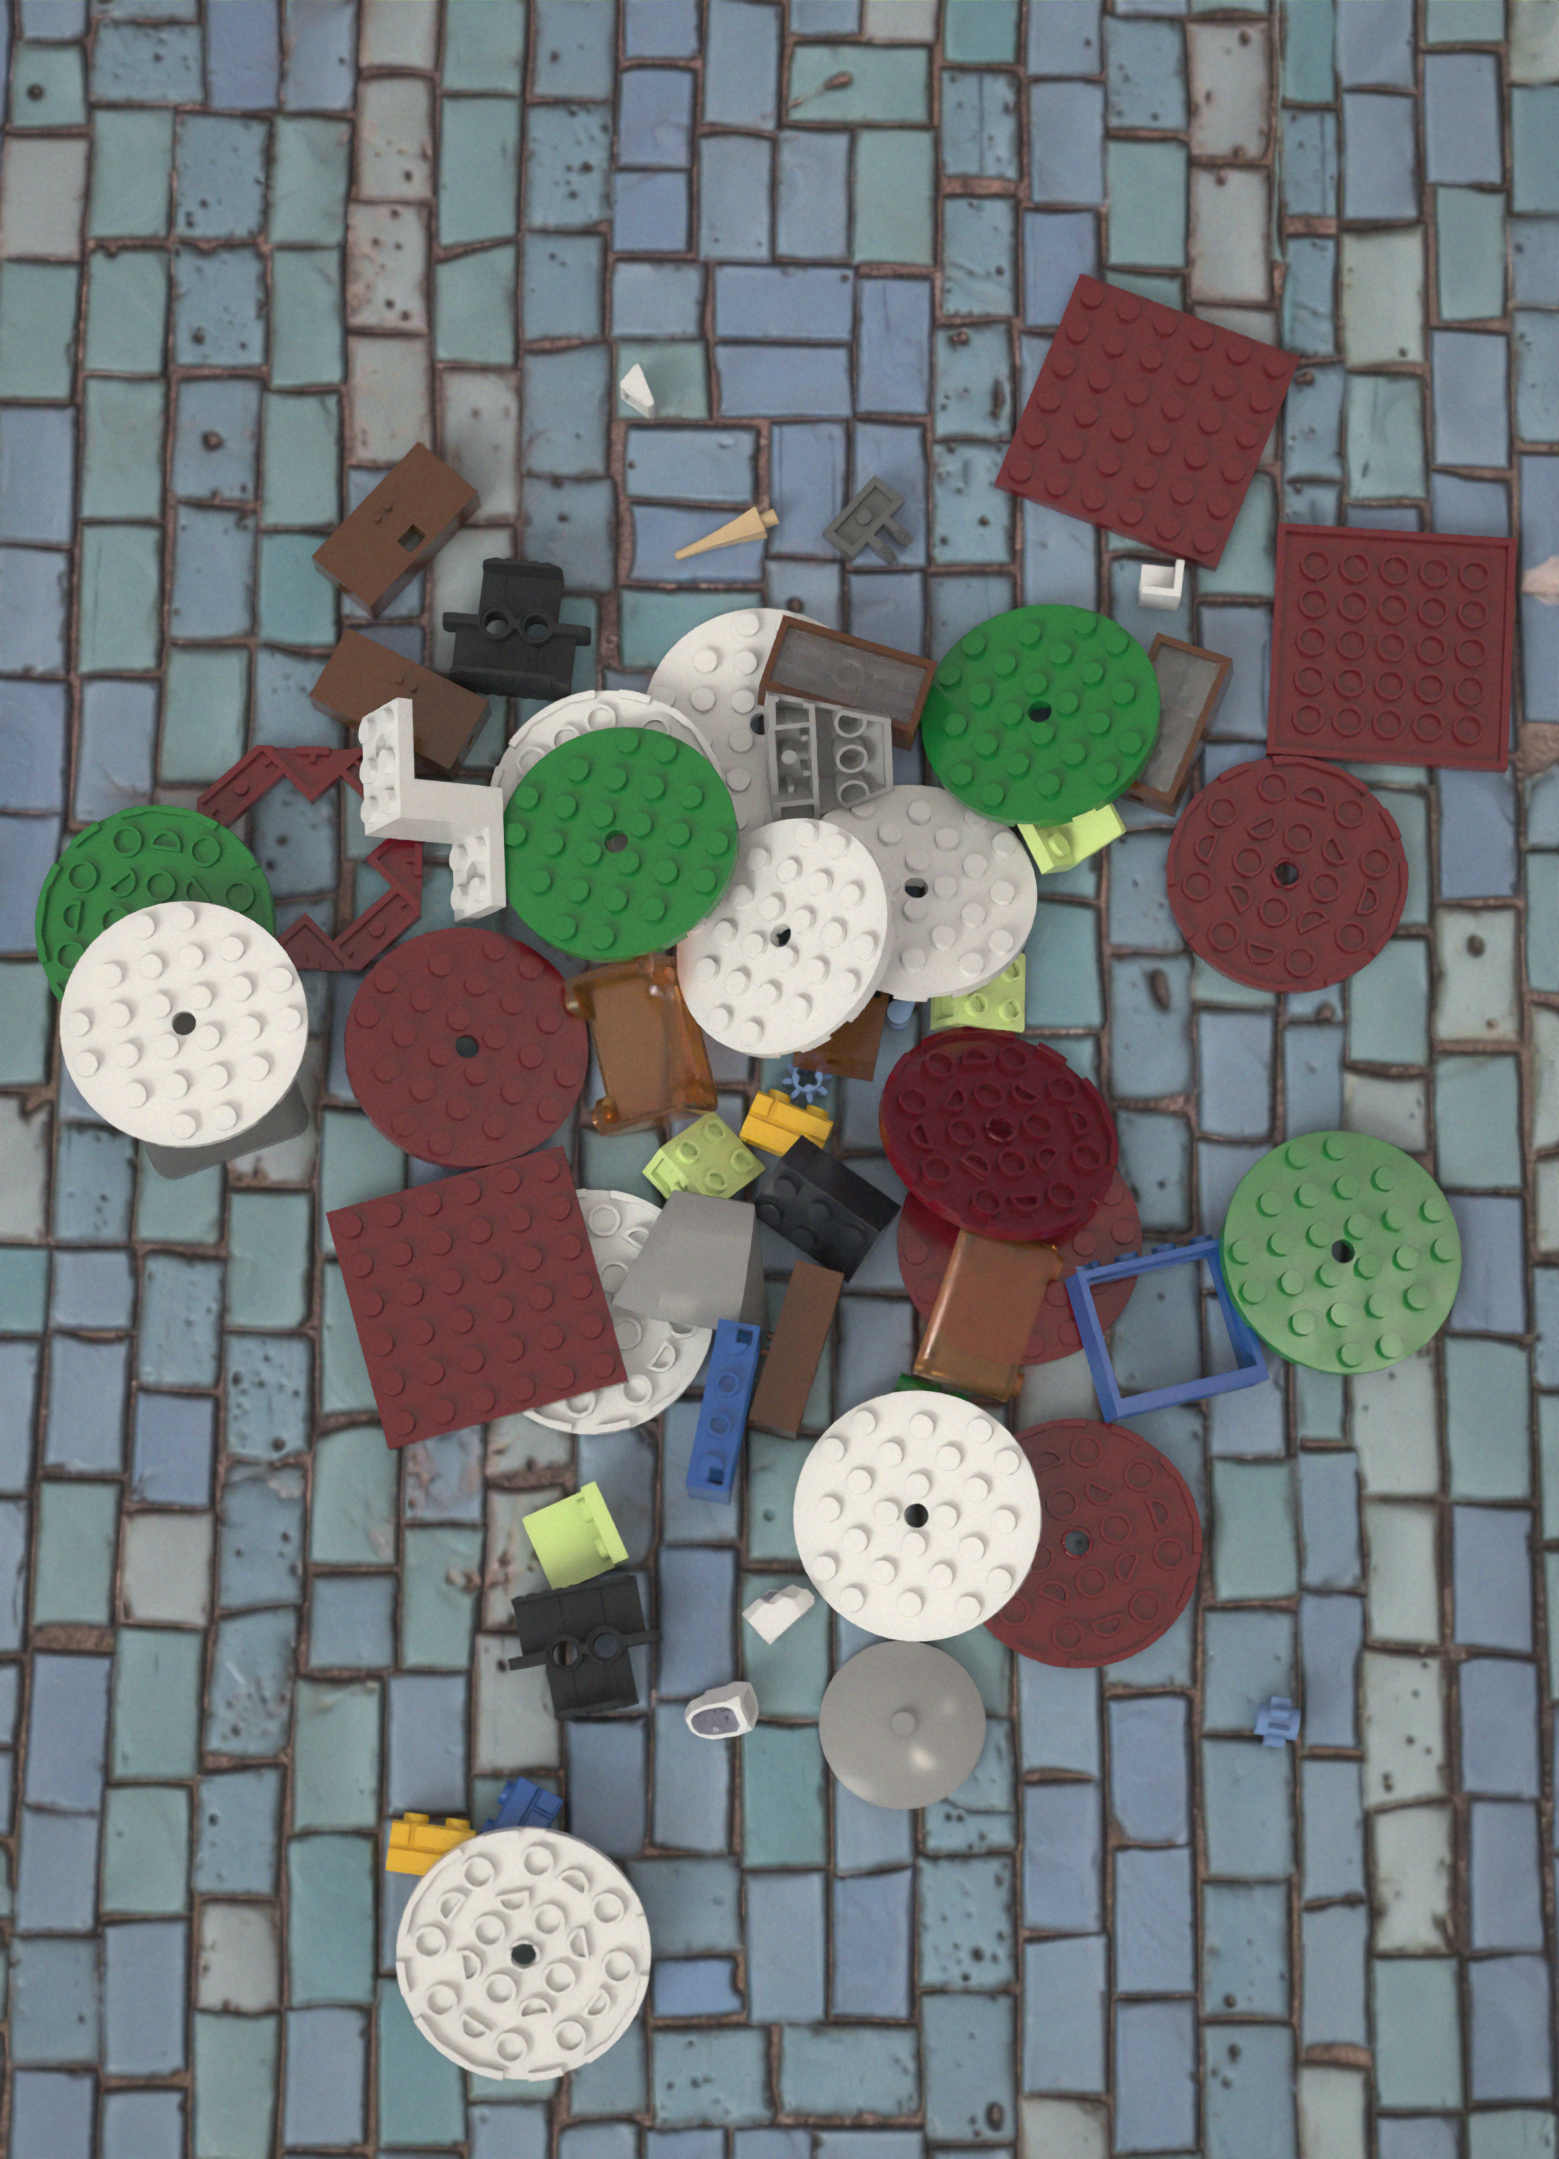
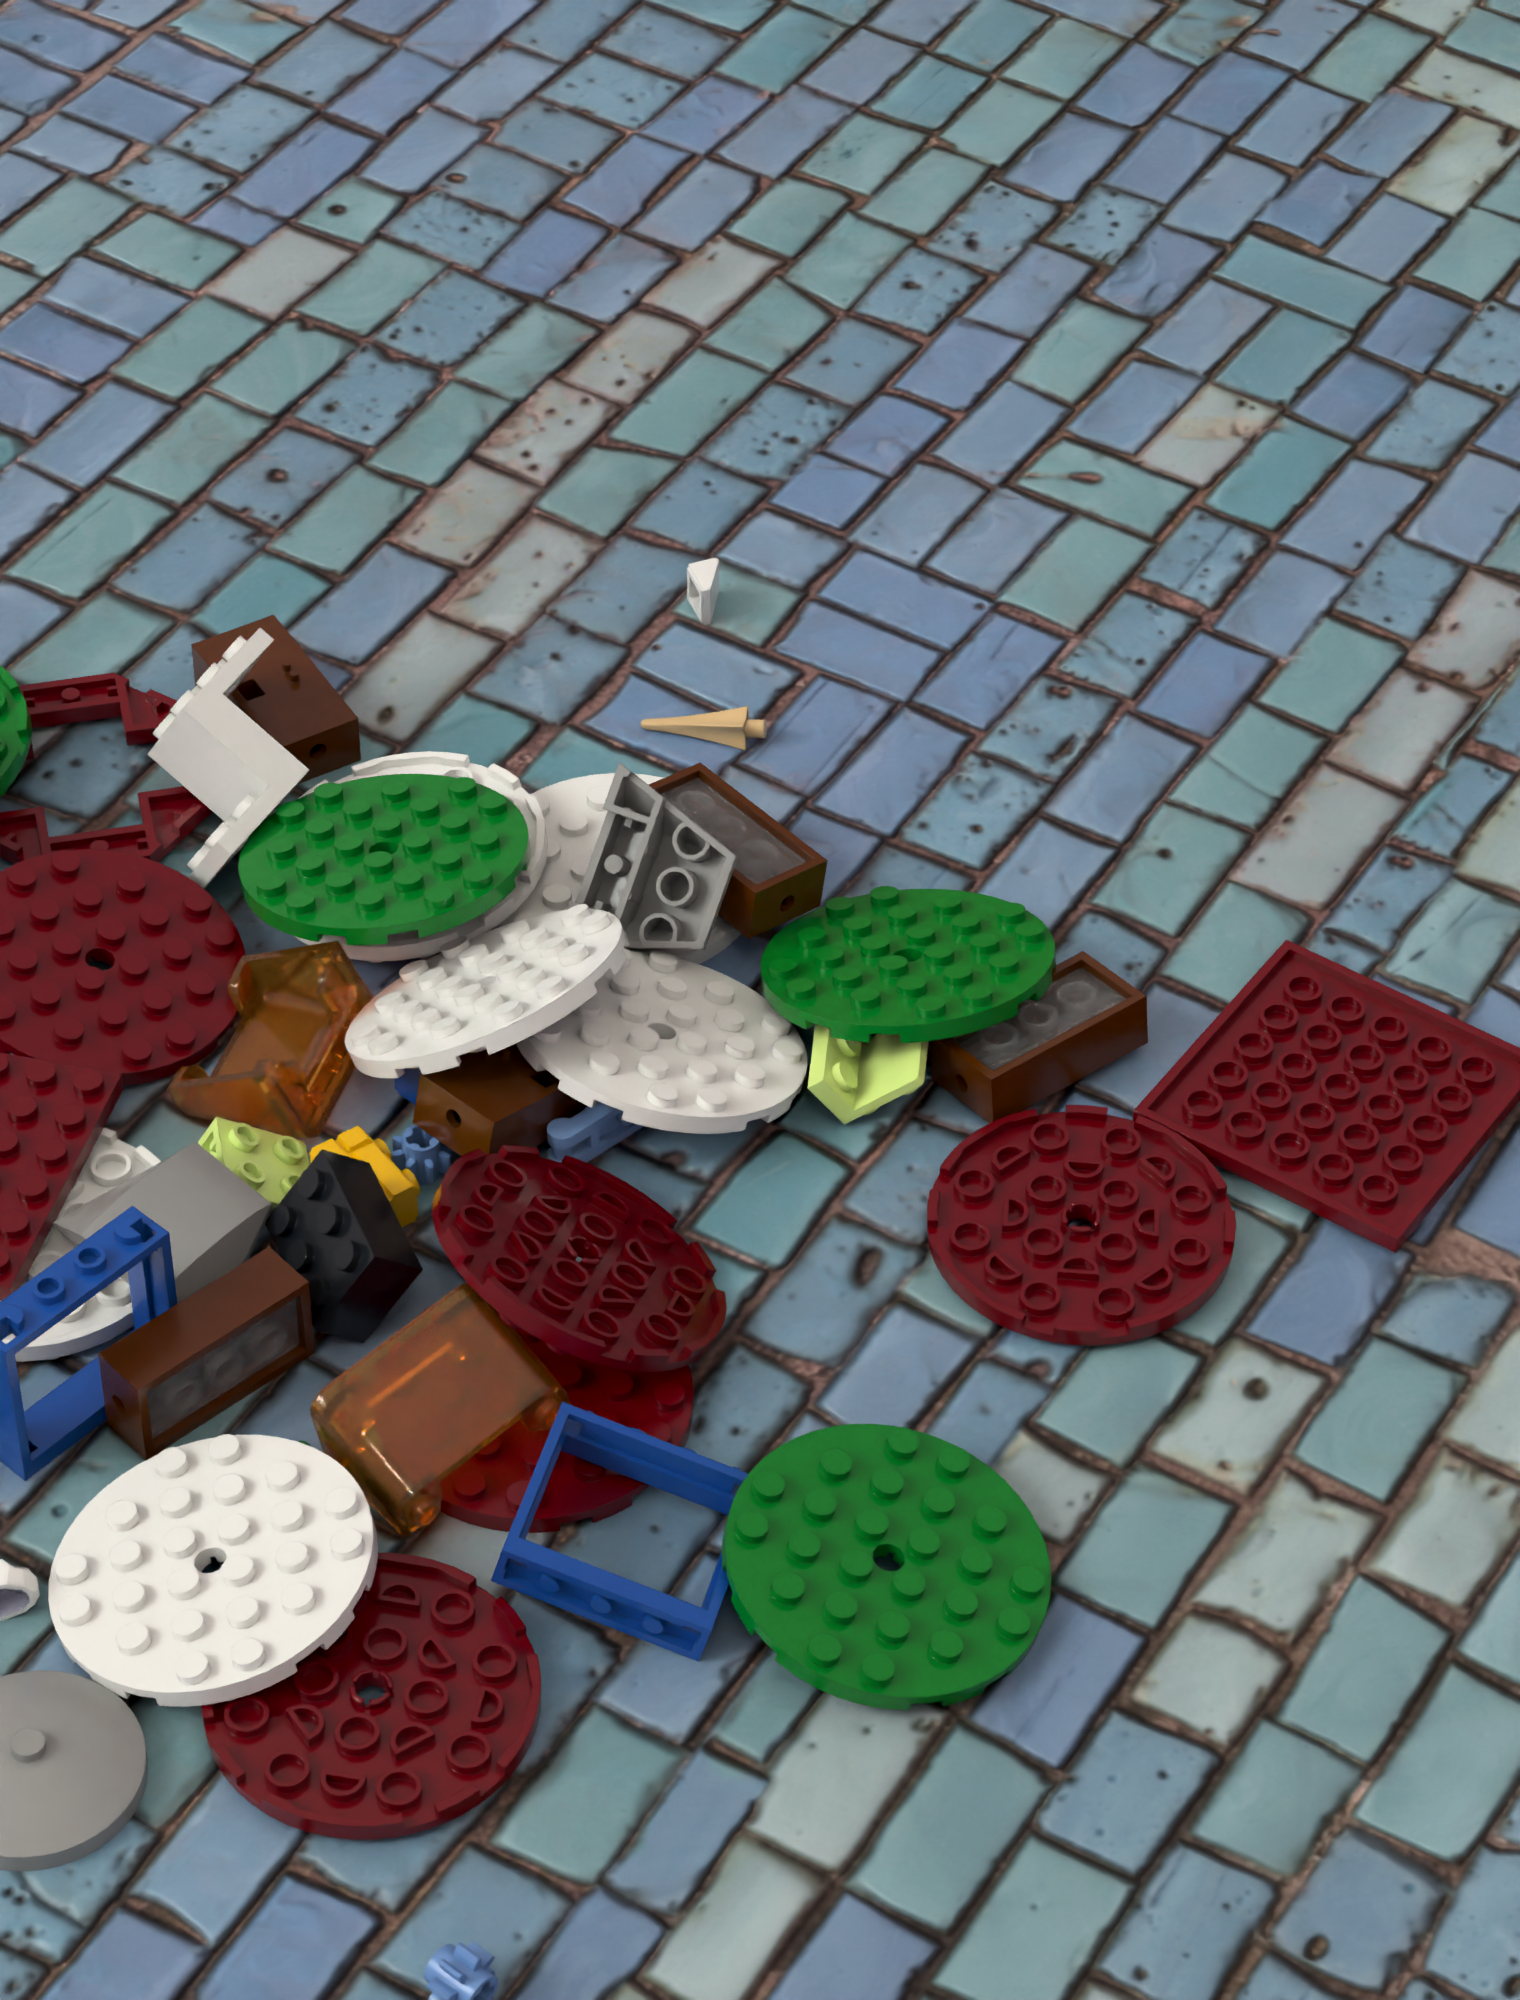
camera: 30 degrees right, 35 degrees down
reddish brown brick [311,441,481,621] -> none
black piece [442,557,592,702] -> none
dark grey hinge [823,475,913,565] -> none
yellowish green bracket [930,953,1026,1034] -> none
dark red plate [994,273,1300,572] -> none
white panel [1137,559,1185,611] -> none

